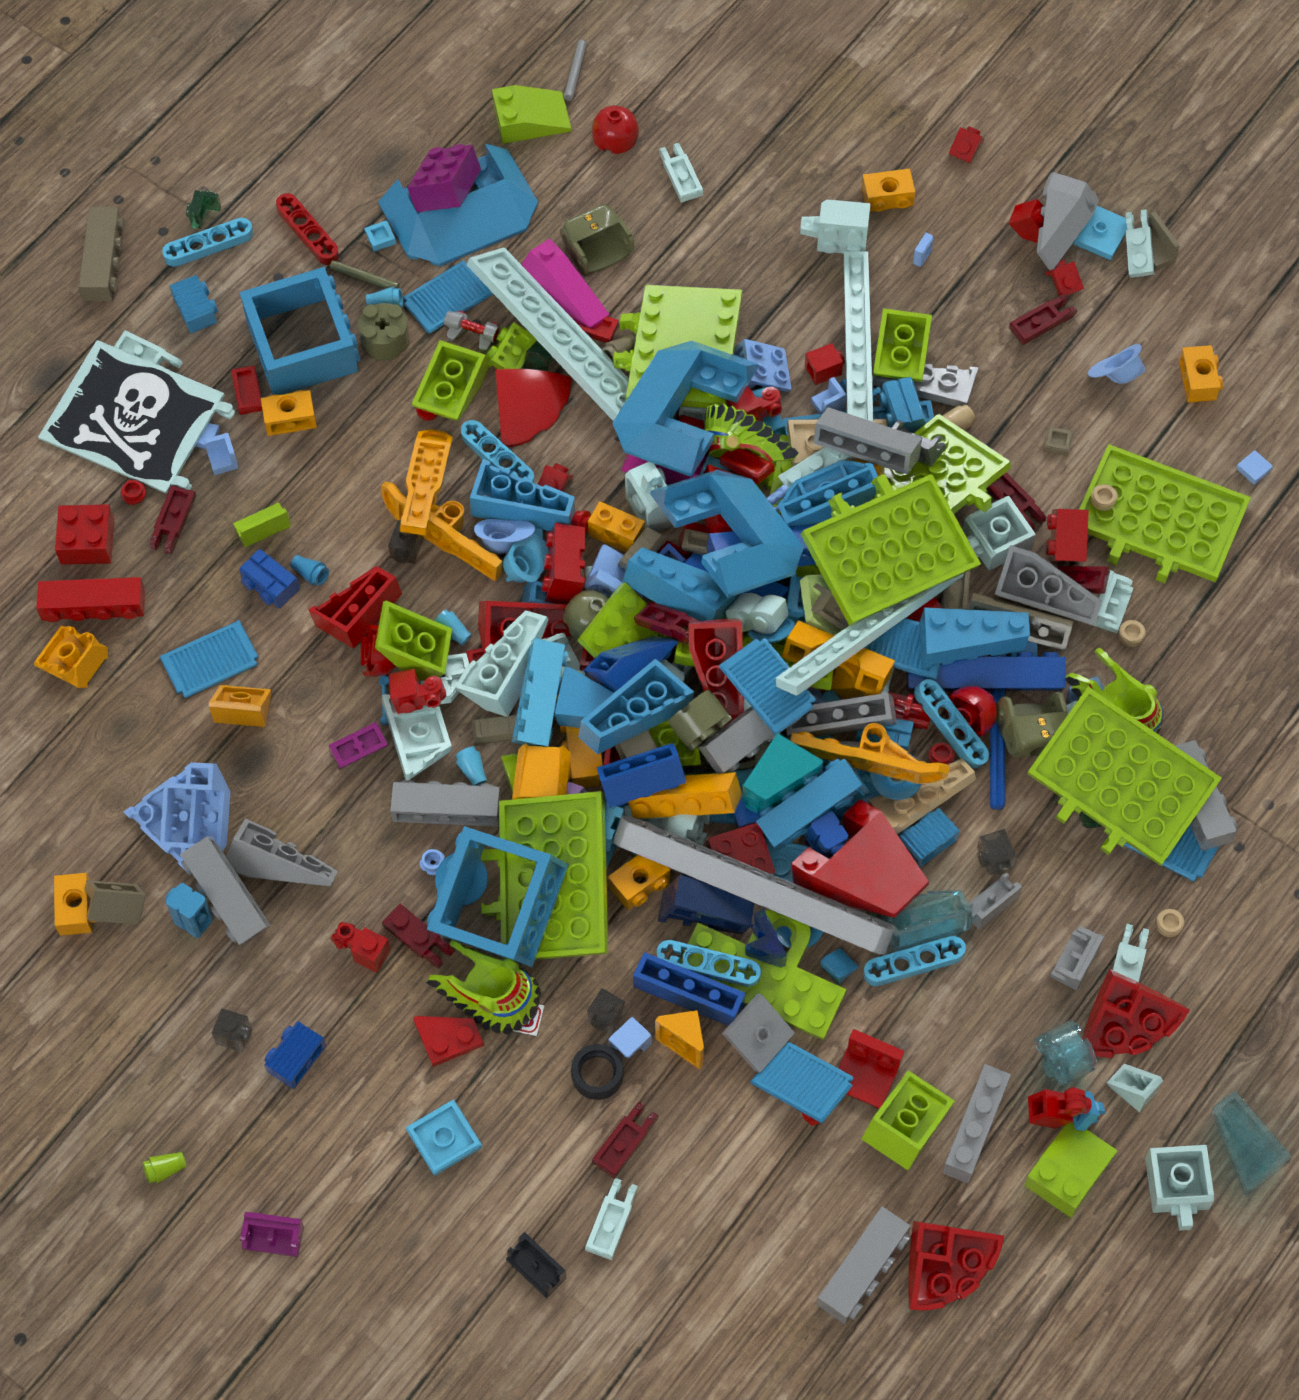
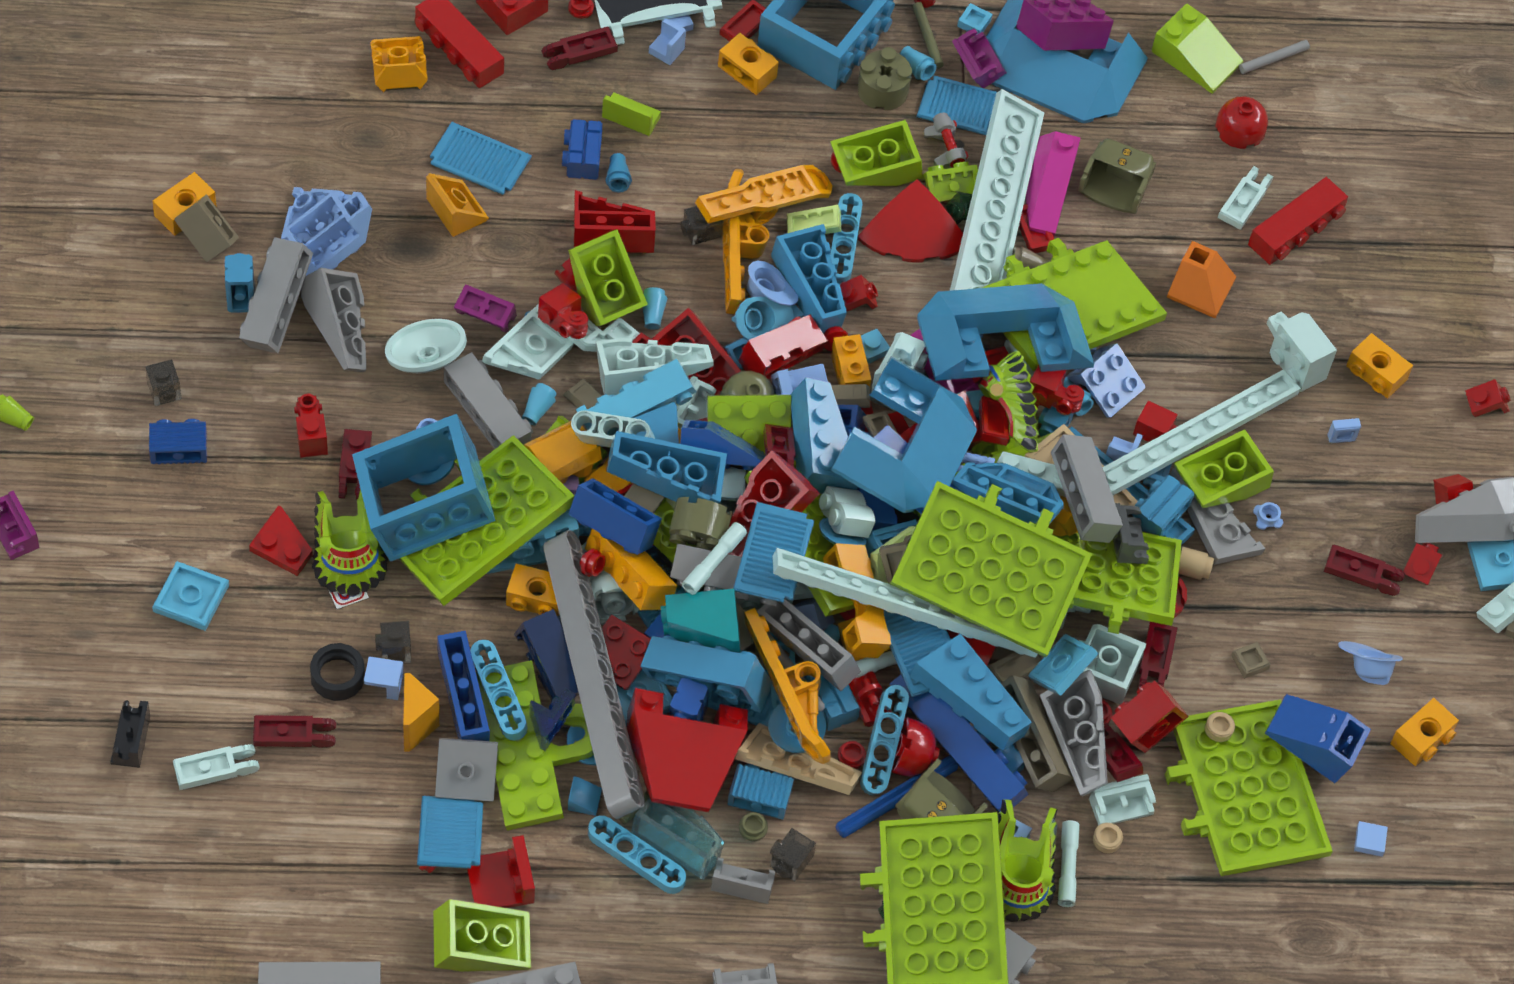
camera: 45 degrees right, 5 degrees down
none -> light aqua dish [385,319,467,373]
none -> light aqua beam [571,411,655,447]
none -> red plate [580,548,606,577]
none -> light aqua piece [682,522,747,595]
none -> olive plate [739,812,768,841]
none -> yellowish green plate [787,205,842,234]
none -> medium azure plate [861,329,890,364]
none -> magenta hinge [952,29,1007,88]
none -> medium azure plate [1028,634,1099,696]
none -> light aqua piece [1058,820,1080,907]
none -> orange slope [1167,241,1236,319]
none -> red brick [1248,176,1349,265]
none -> light blue plate [1253,502,1283,530]
none -> blue slope [1265,694,1371,784]

